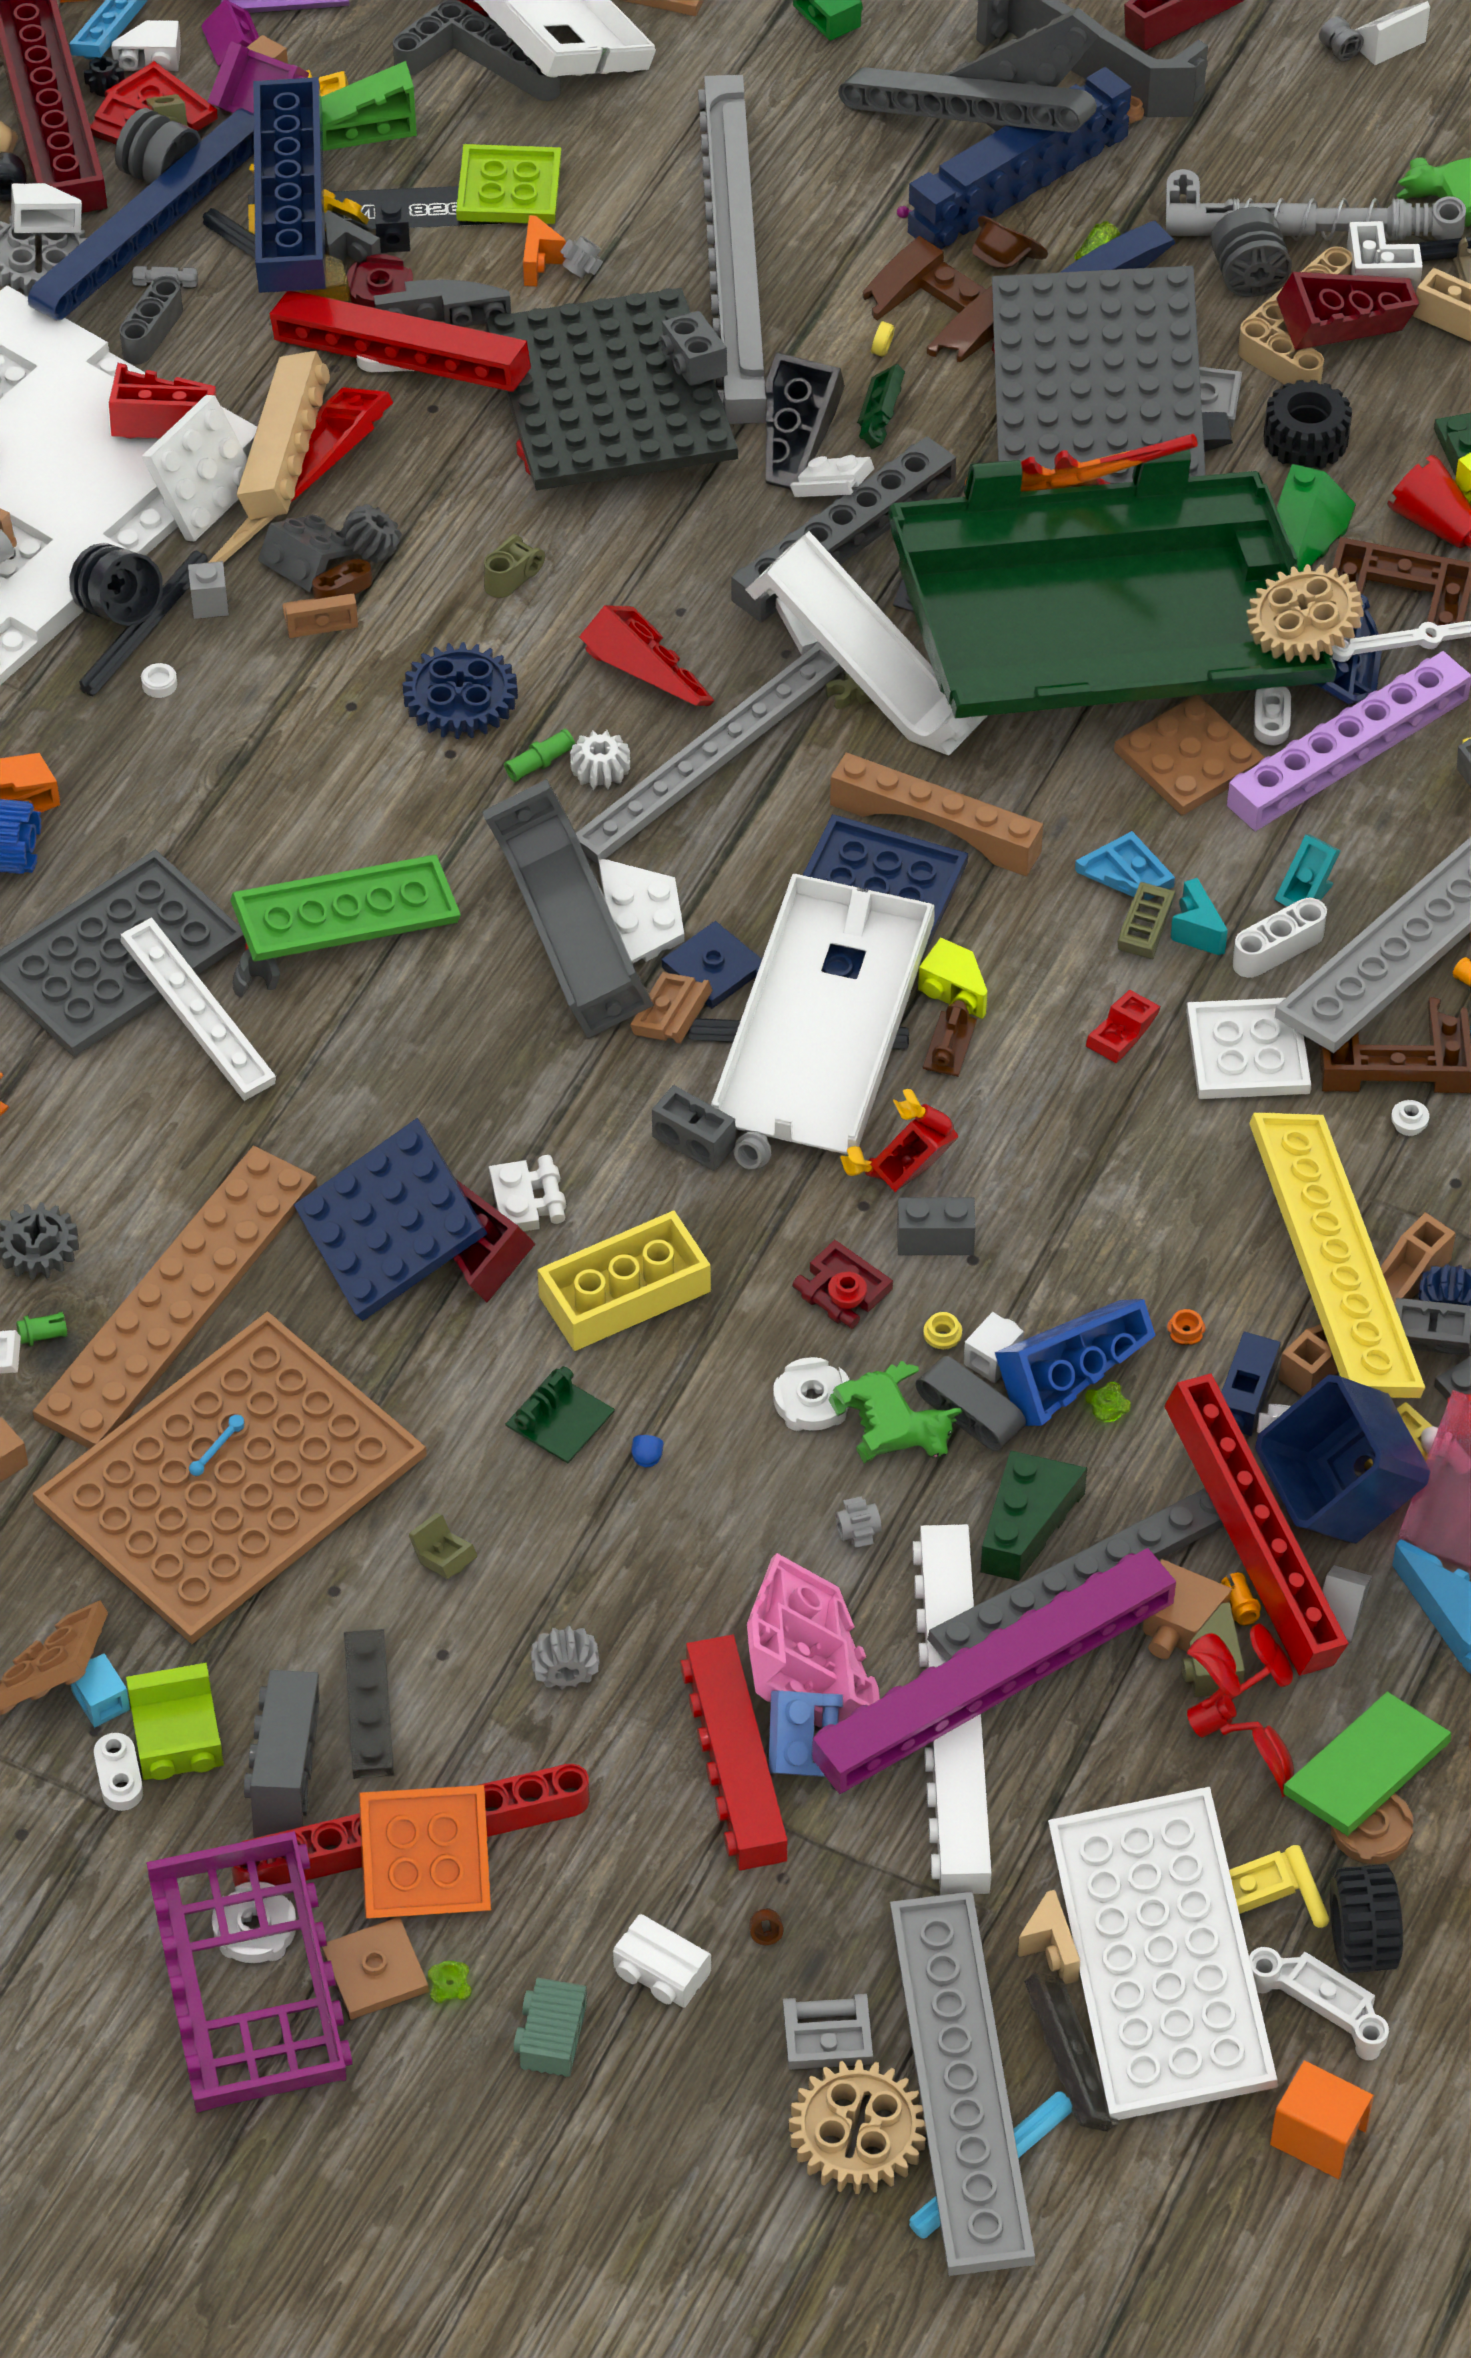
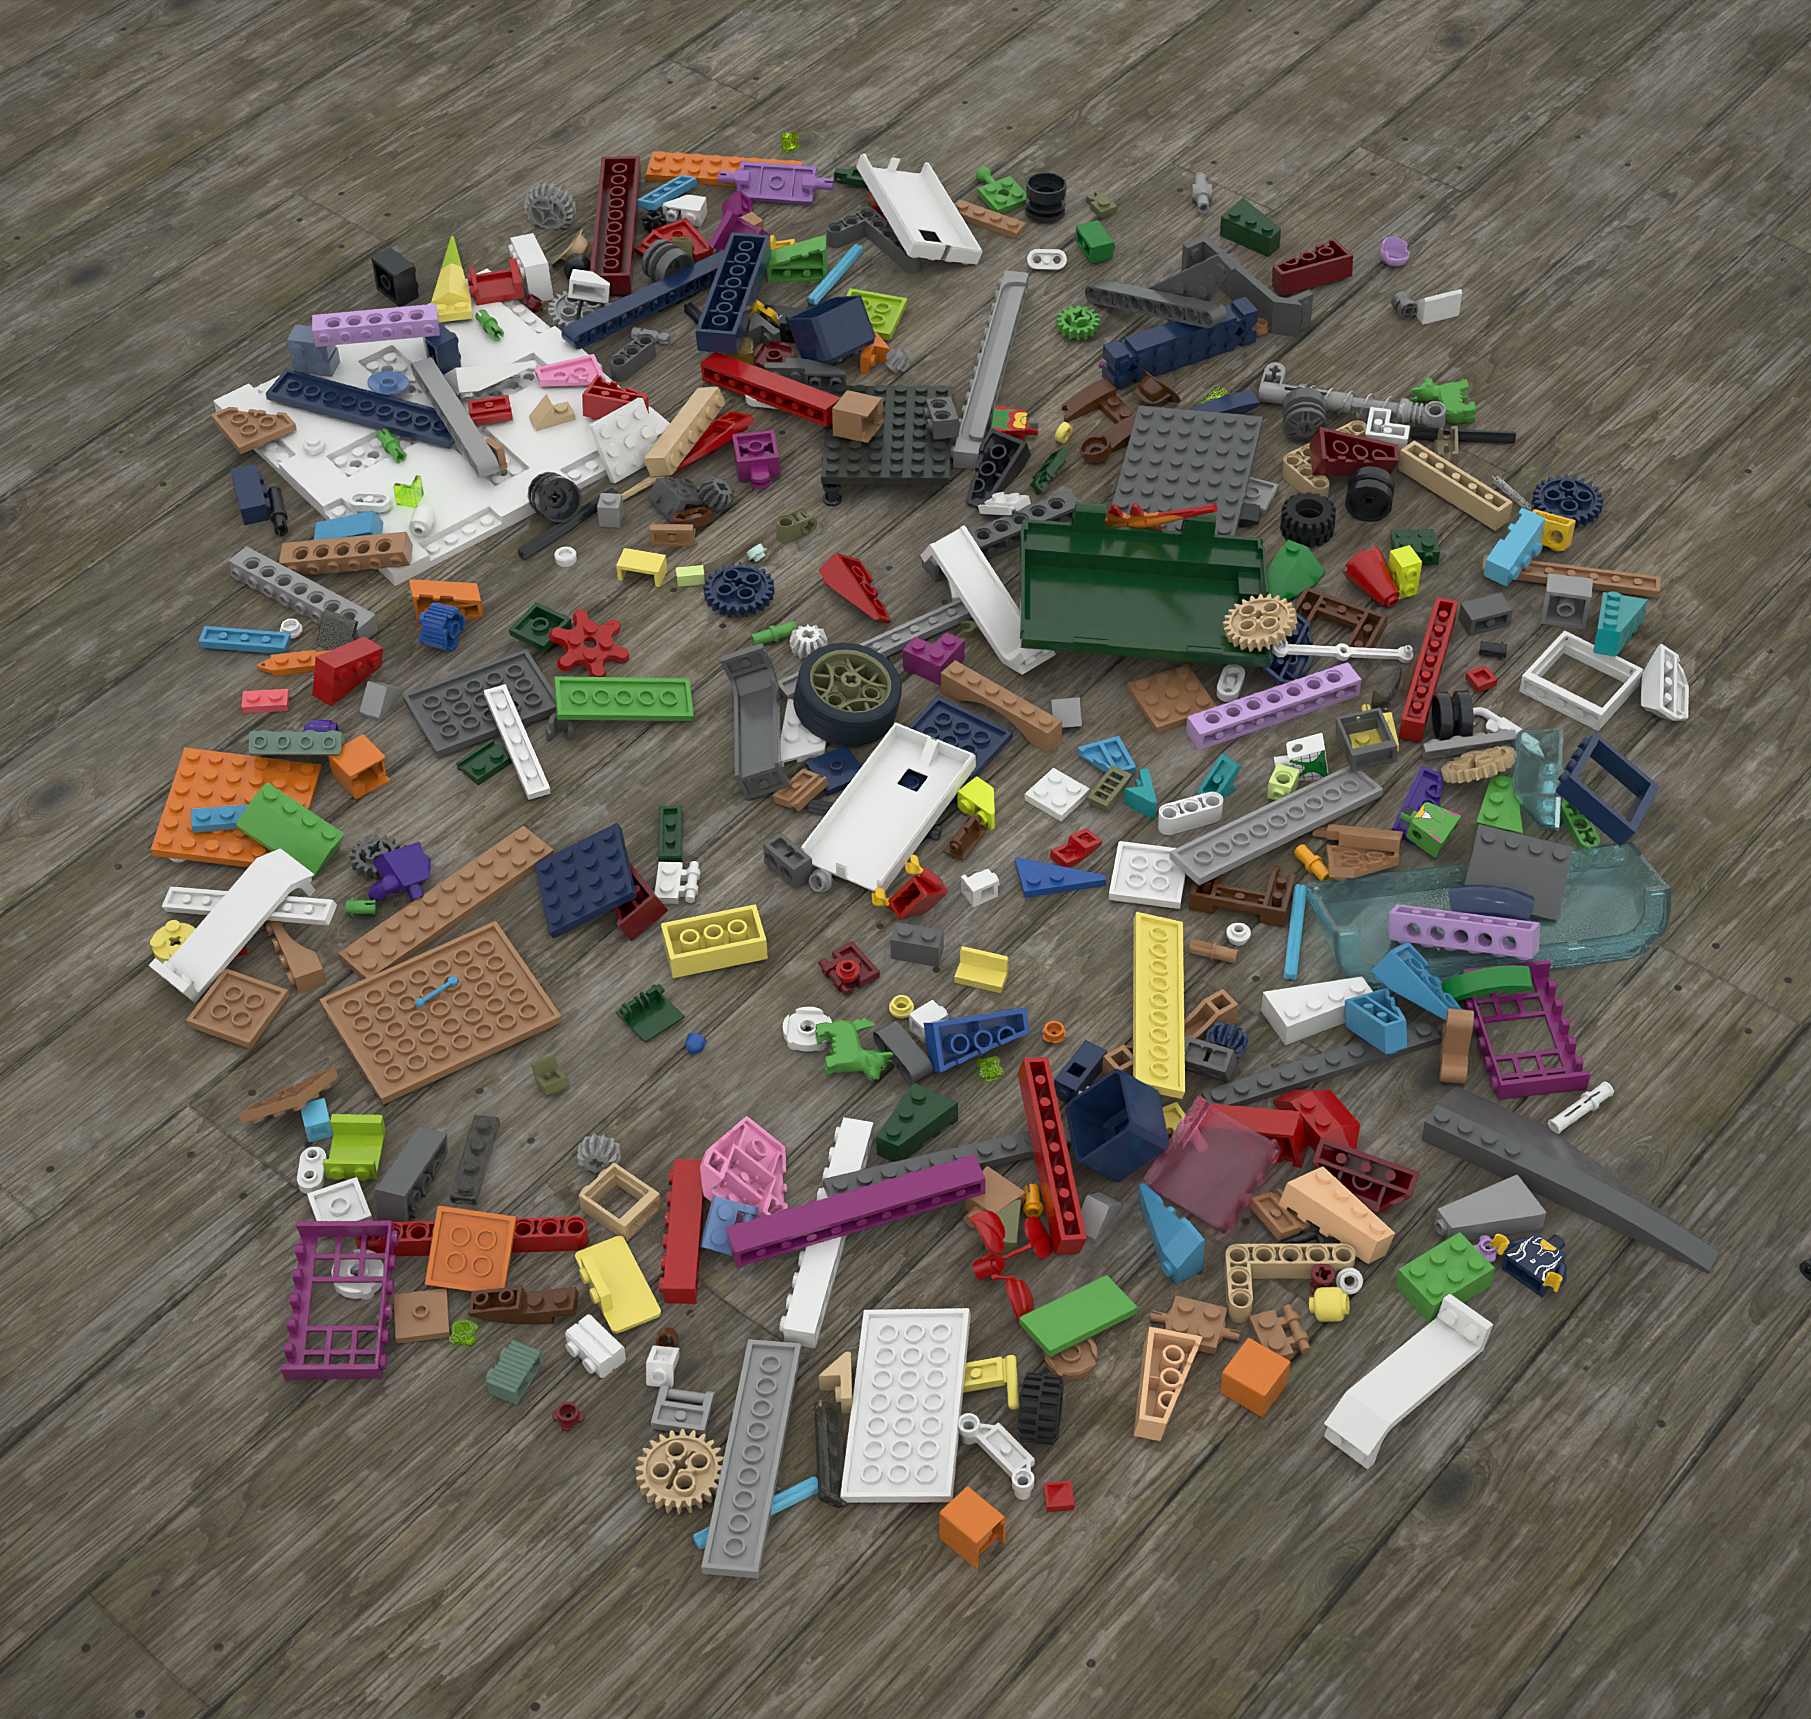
camera: 15 degrees right, 5 degrees down
light grey gear [835,1496,882,1548] -> none
none -> white plate [307,1177,373,1239]
none -> dark purple torso [368,842,431,902]
none -> dark green plate [456,739,512,786]
none -> reddish brown slope [468,1286,579,1324]
none -> dark green plate [509,602,573,652]
none -> tan slope [529,395,576,431]
none -> bright pink wing [535,354,605,387]
none -> red plate [549,609,629,677]
none -> dark red plate [552,1402,585,1431]
none -> light yellow bracket [575,1236,661,1334]
none -> tan window [579,1162,662,1242]
none -> light yellow panel [616,548,667,587]
none -> white bracket [646,1346,679,1388]
none -> dark green tile [658,805,683,862]
none -> yellowish green piece [676,565,705,587]
none -> magenta brick [732,430,780,489]
none -> light aqua plate [746,543,767,562]
none -> dark blue plate [787,295,876,364]
none -> wheel [793,643,902,746]
none -> medium azure axle [807,244,863,306]
none -> black bush [823,484,842,507]
none -> medium nougat piece [832,390,883,443]
none -> magenta brick [903,632,965,686]
none -> light yellow panel [954,946,1008,993]
none -> white brick [961,869,1000,907]
none -> torso [991,406,1039,442]
none -> blue wing [1015,857,1106,898]
none -> white plate [1025,768,1090,822]
none -> white plate [1027,249,1067,270]
none -> red tile [1043,1481,1075,1512]
none -> light grey piece [1048,697,1082,728]
none -> bright green gear [1056,305,1100,340]
none -> reddish brown hair [1079,435,1112,464]
none -> medium nougat axle [1188,939,1238,964]
none -> yellowish green brick [1267,763,1300,801]
none -> white torso [1274,733,1328,781]
none -> black wheel [1345,466,1395,522]

